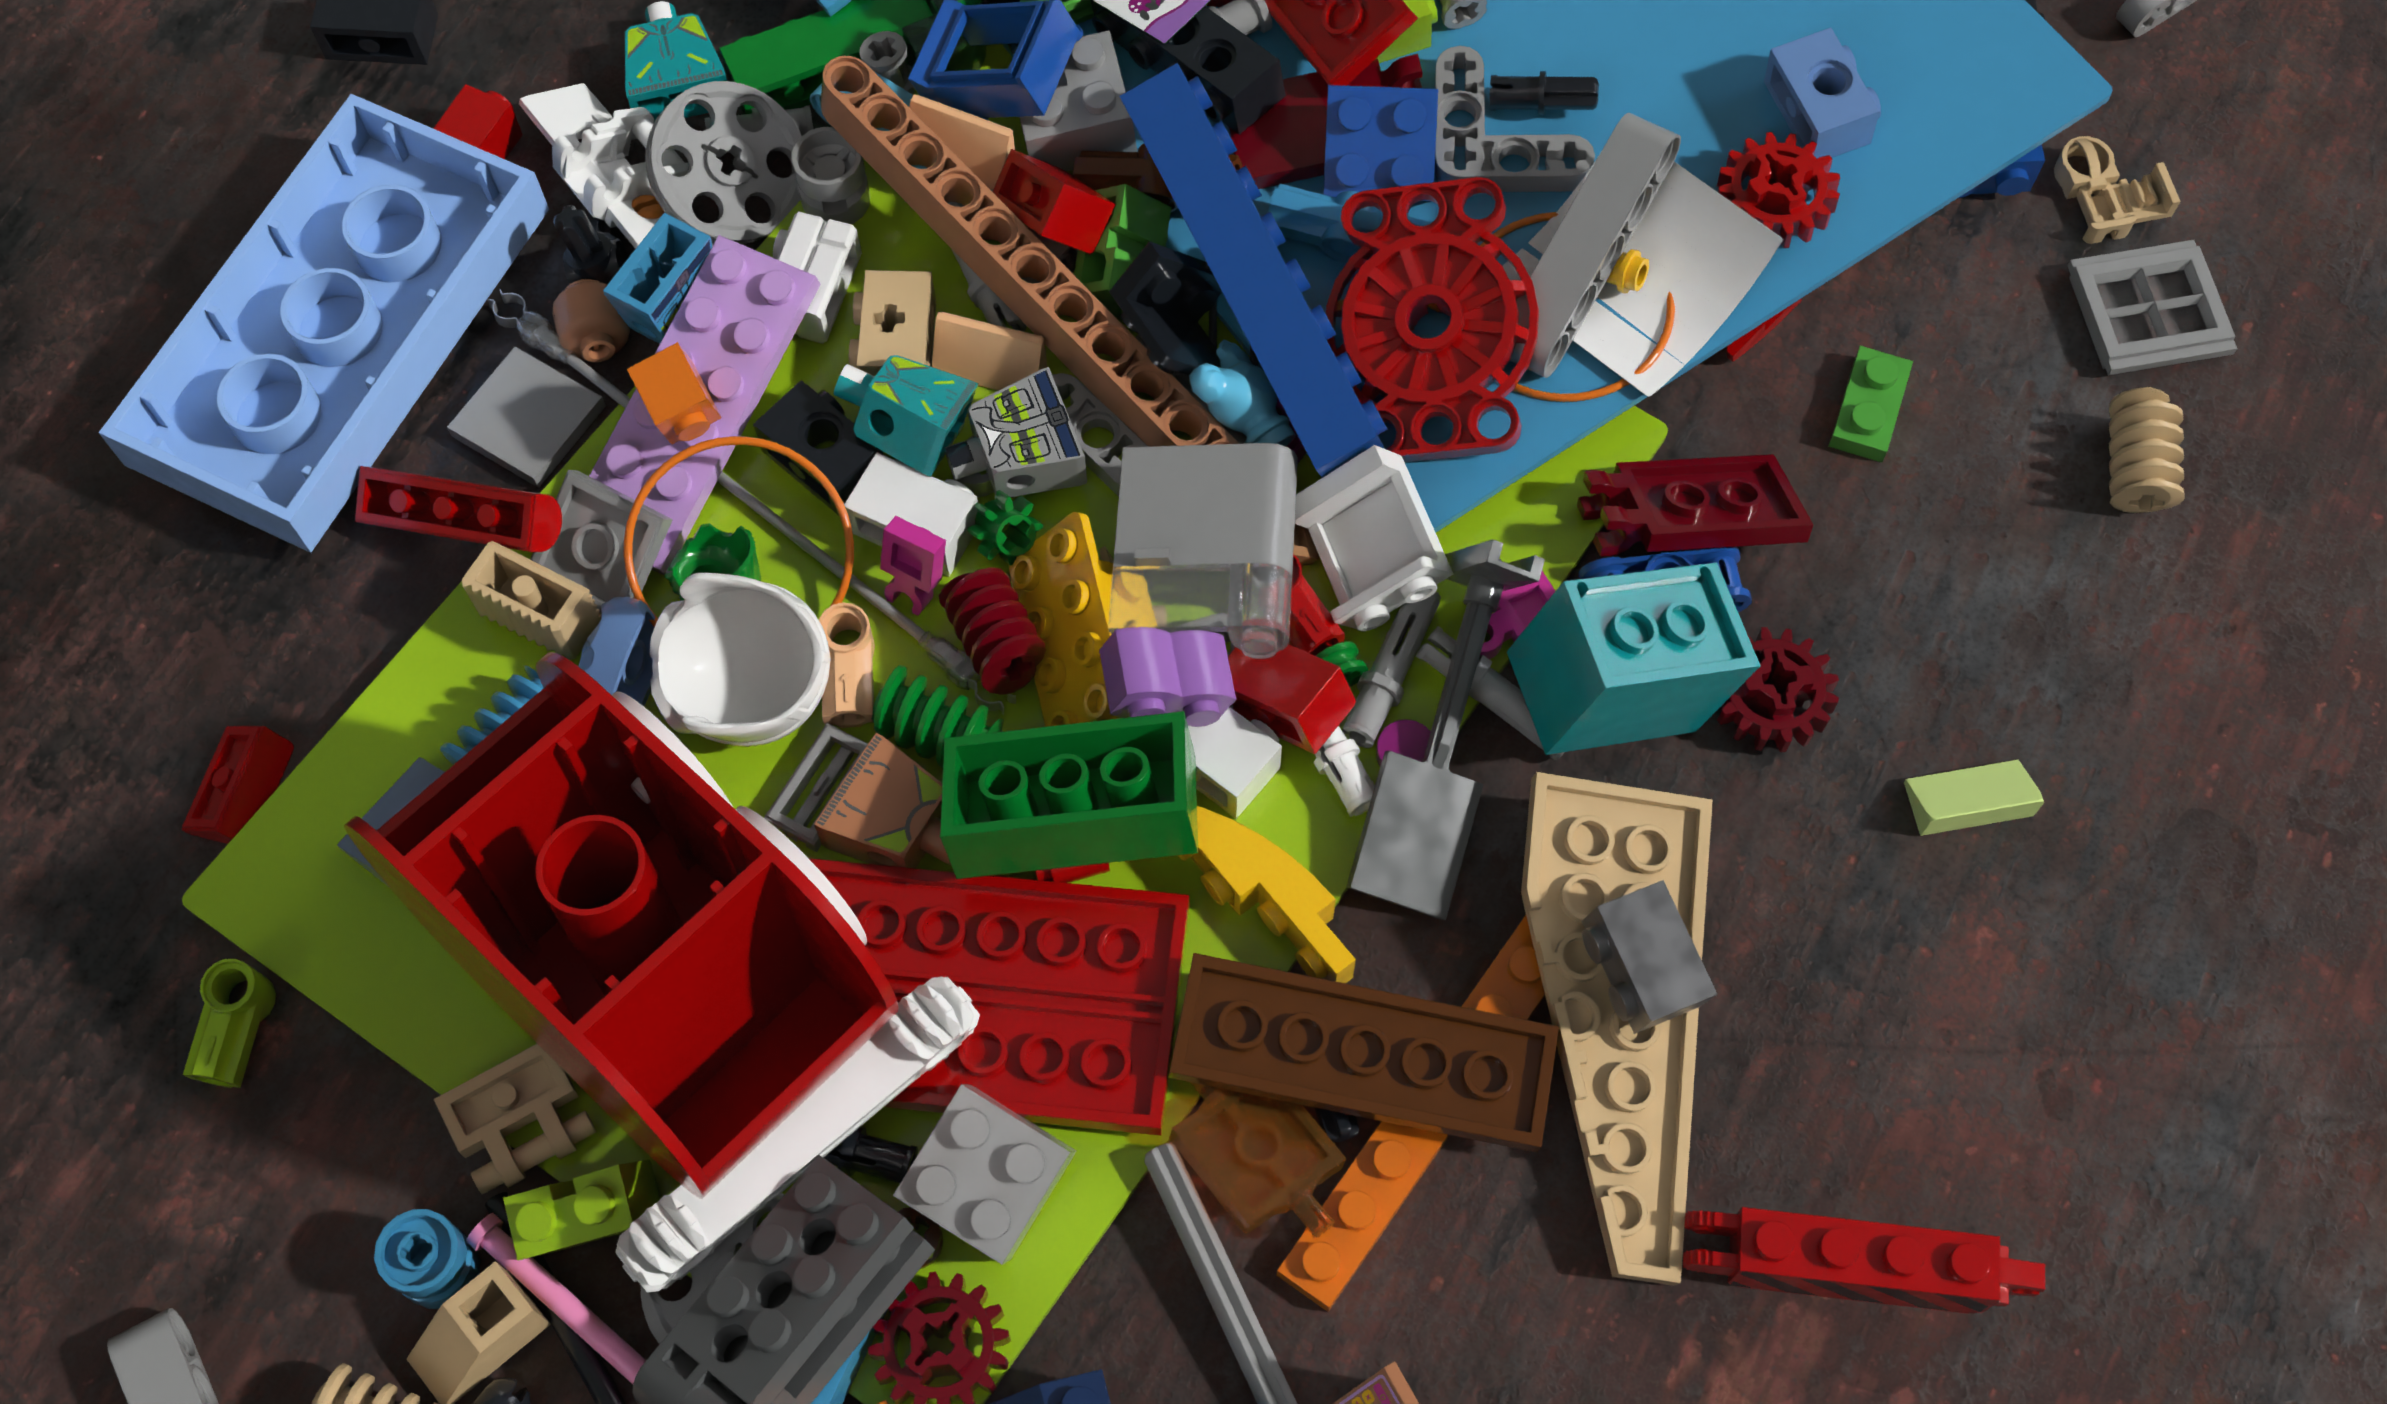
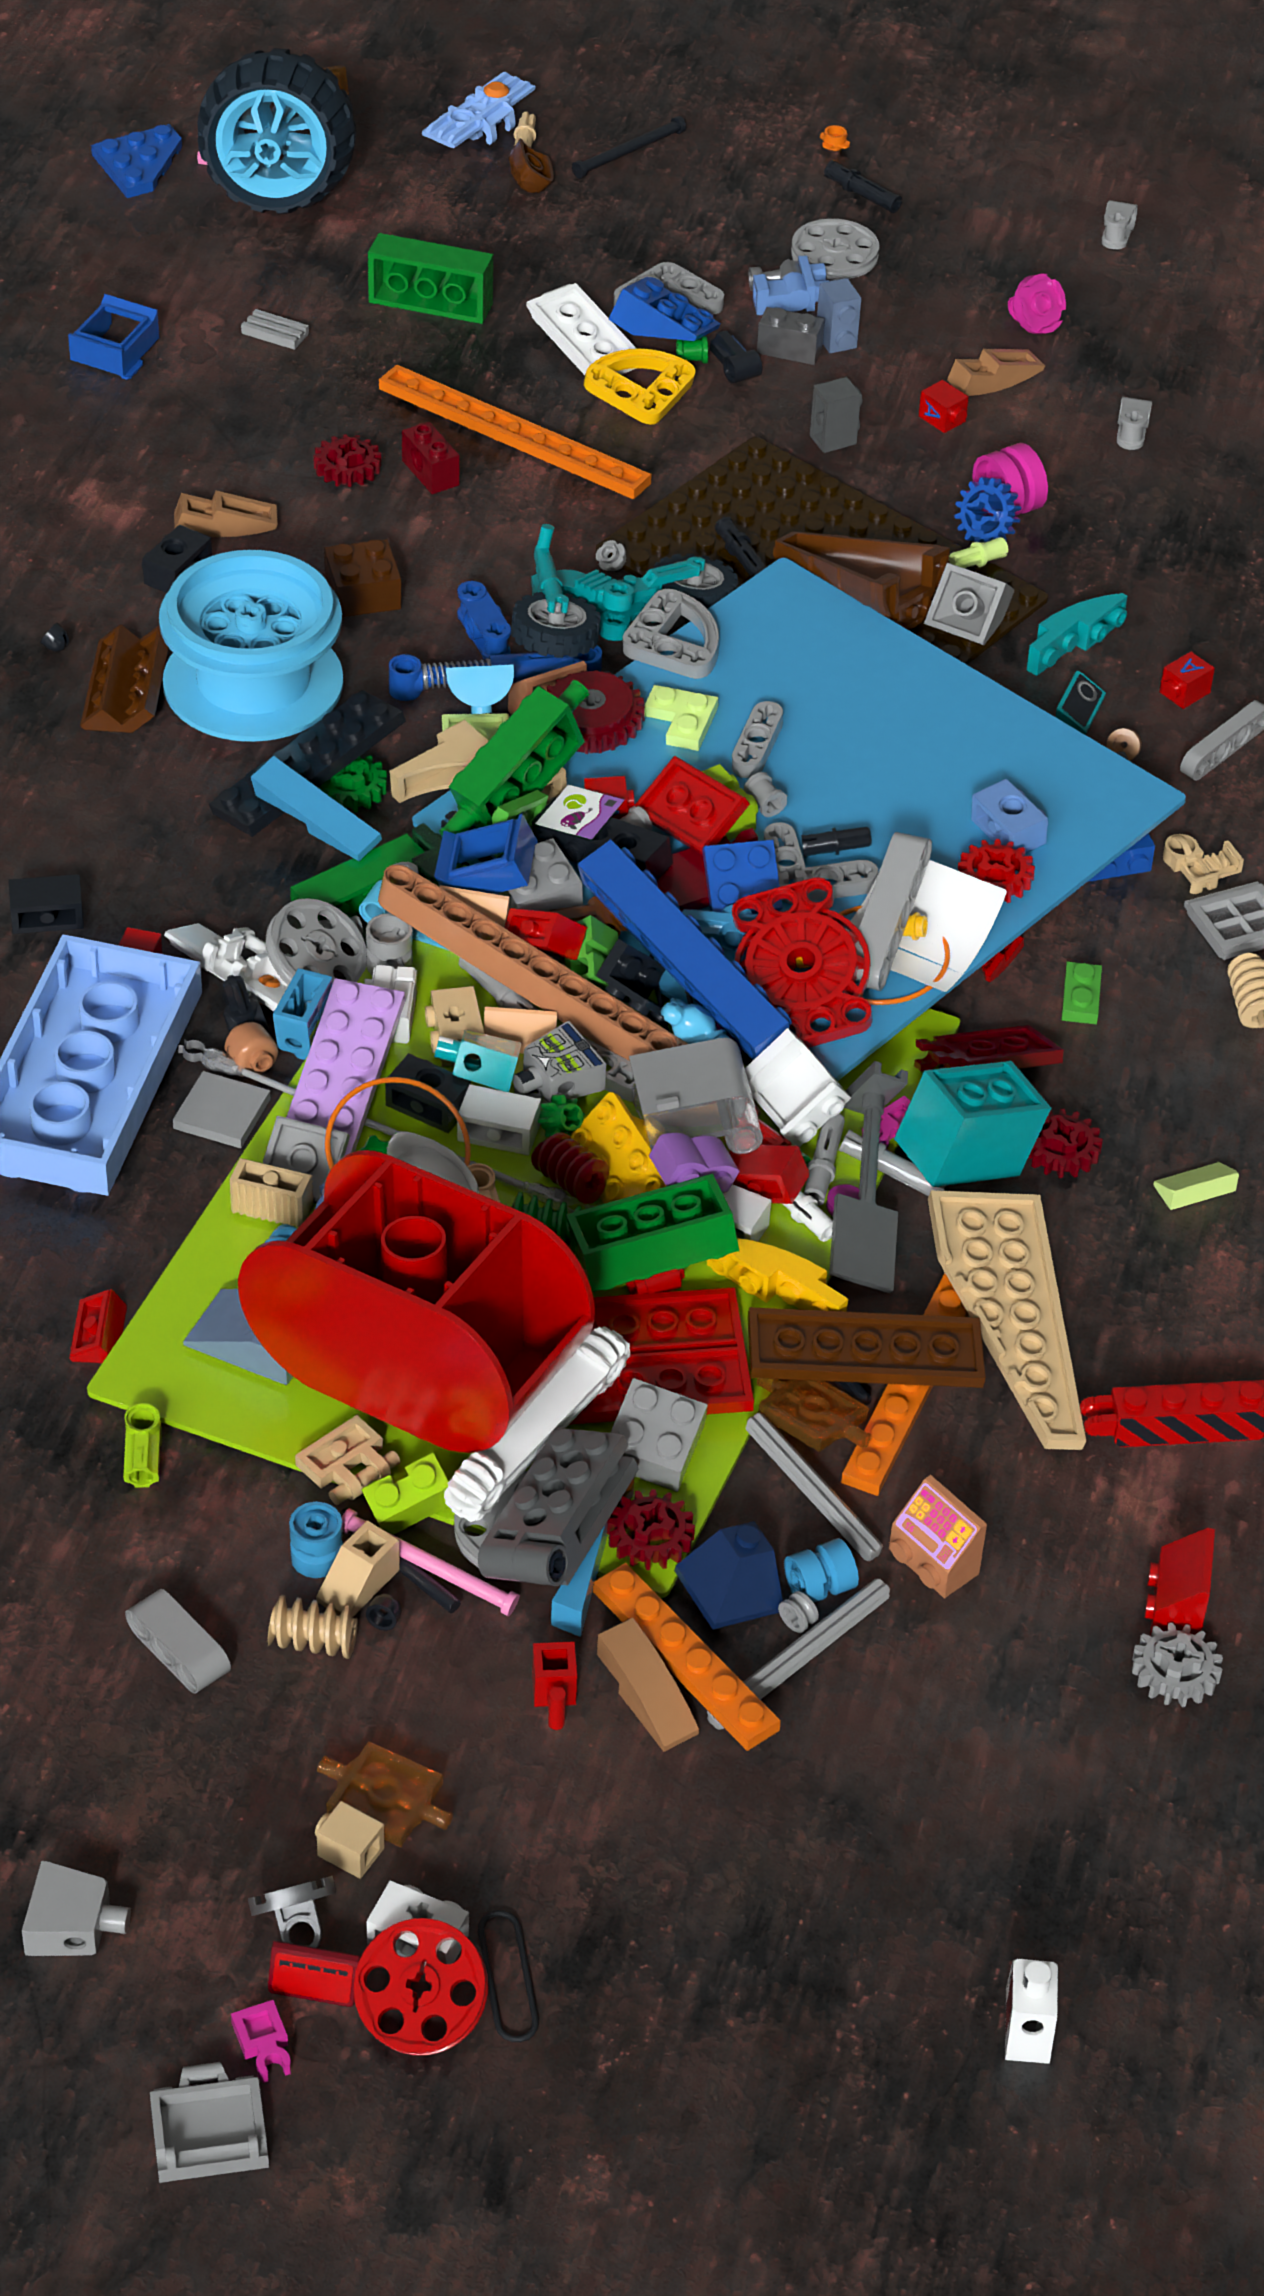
camera: 15 degrees left, 20 degrees down
red brick [355,466,562,552] -> none
teal torso [625,1,727,122] -> none
orange brick [627,342,722,445] -> none
dark pink plate [880,516,946,616] -> none
flat silver brick [1582,880,1717,1034] -> none

